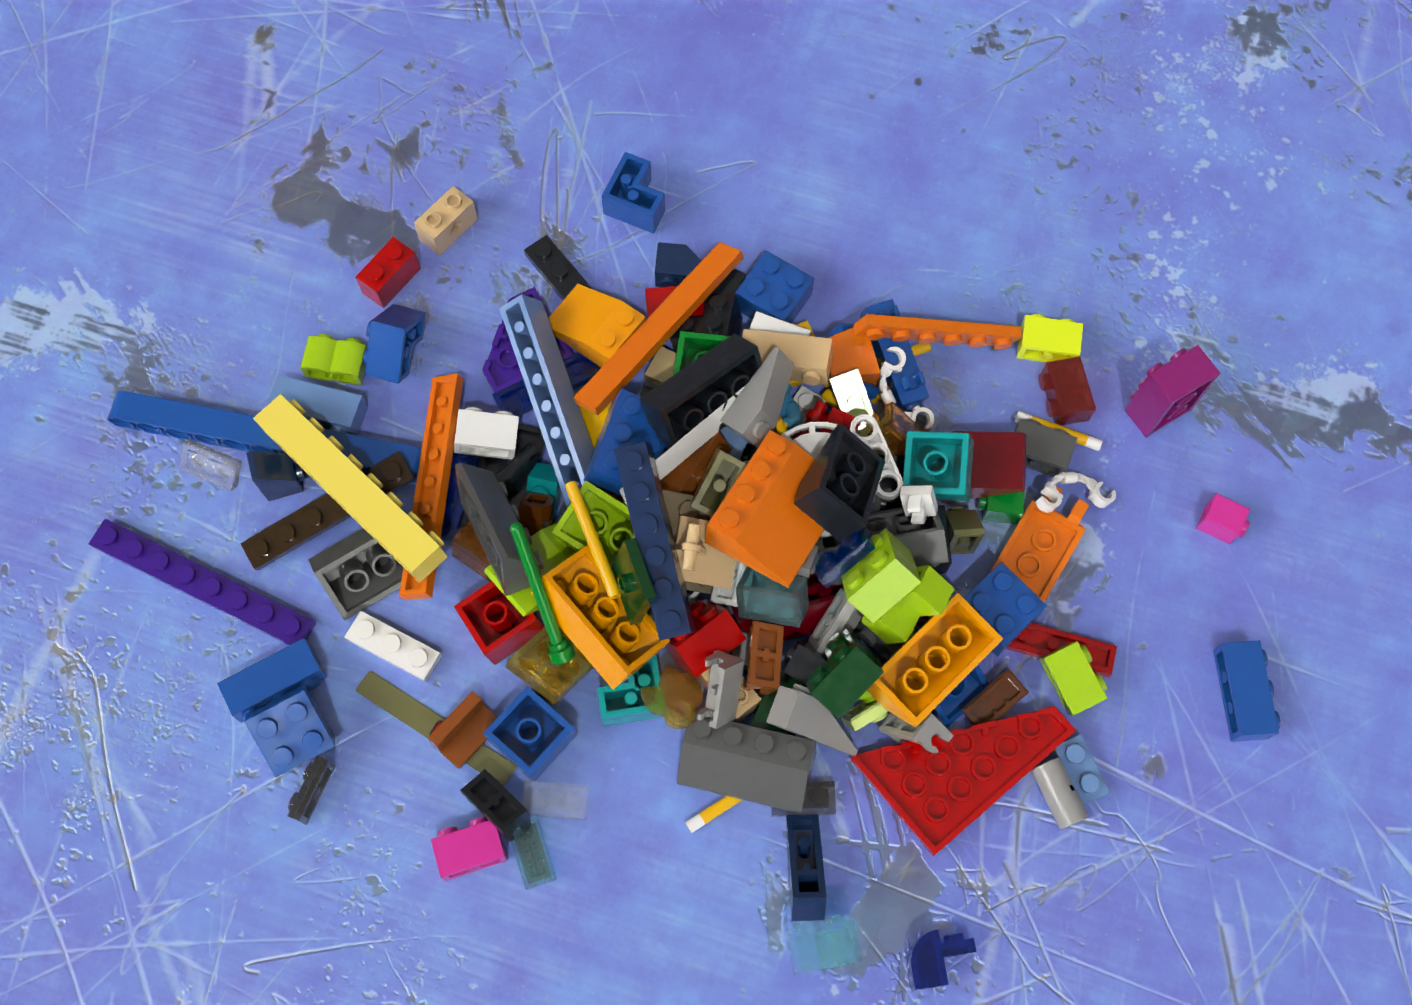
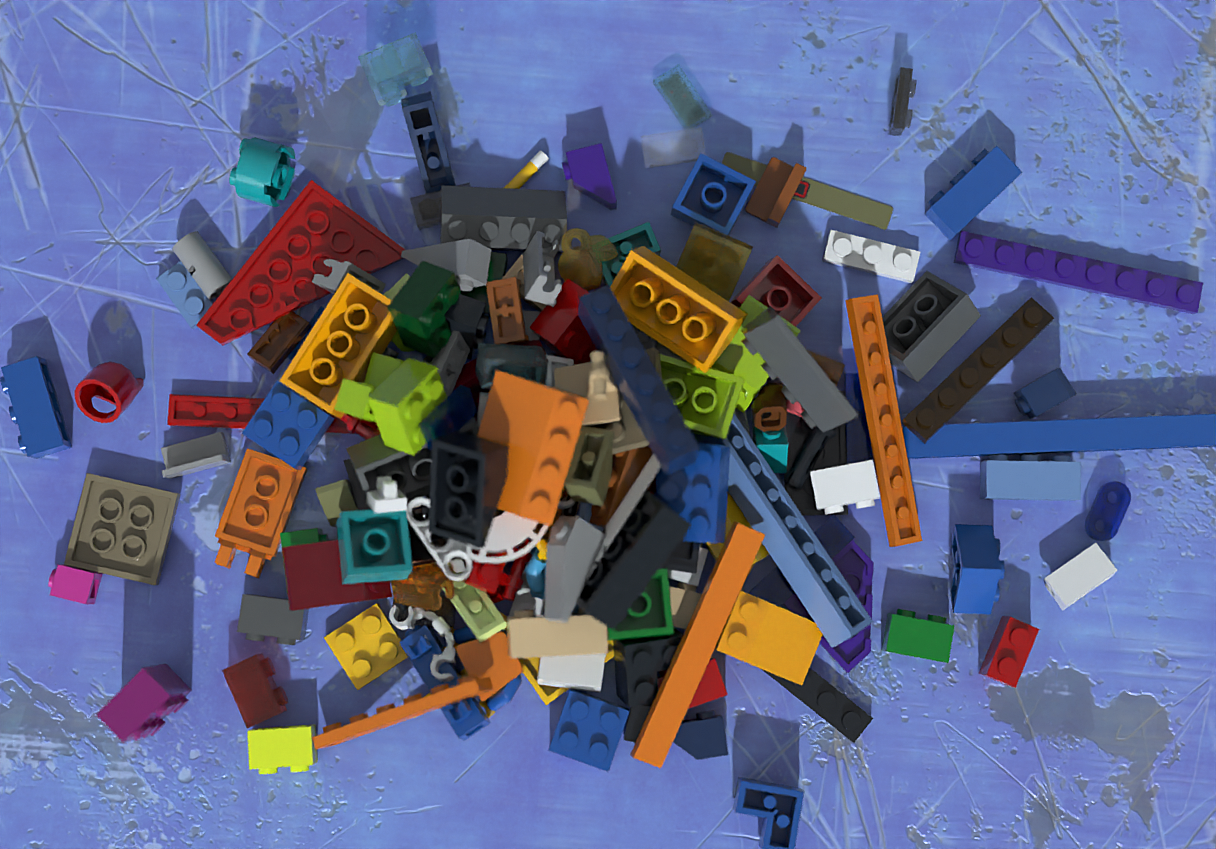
camera: 165 degrees right, 15 degrees up
clear plate [179,439,242,491] -> none
brick [244,684,336,778] -> none
light yellow brick [253,394,447,583] -> none
lime brick [300,334,367,385] -> none
tan brick [414,186,478,256] -> none
dark pink brick [431,817,508,881] -> none
black hinge [460,769,532,842] -> none
green piece [510,522,575,665] -> none
yellow bar [565,481,622,600] -> none
dark green plate [611,538,656,625] -> none
clear blue brick [907,929,976,991] -> none
bar [1015,411,1103,451] -> none
white piece [1035,471,1116,513] -> none
lime brick [1038,641,1108,716] -> none
none -> dark tan plate [64,473,181,585]
none -> red piece [75,361,144,423]
none -> light grey panel [161,432,231,479]
none -> teal brick [229,137,295,207]
none -> yellow plate [324,603,408,690]
none -> dark purple slope [562,143,617,210]
none -> green brick [881,609,955,663]
none -> white hinge [1044,543,1118,611]
none -> clear blue plate [1084,481,1131,541]

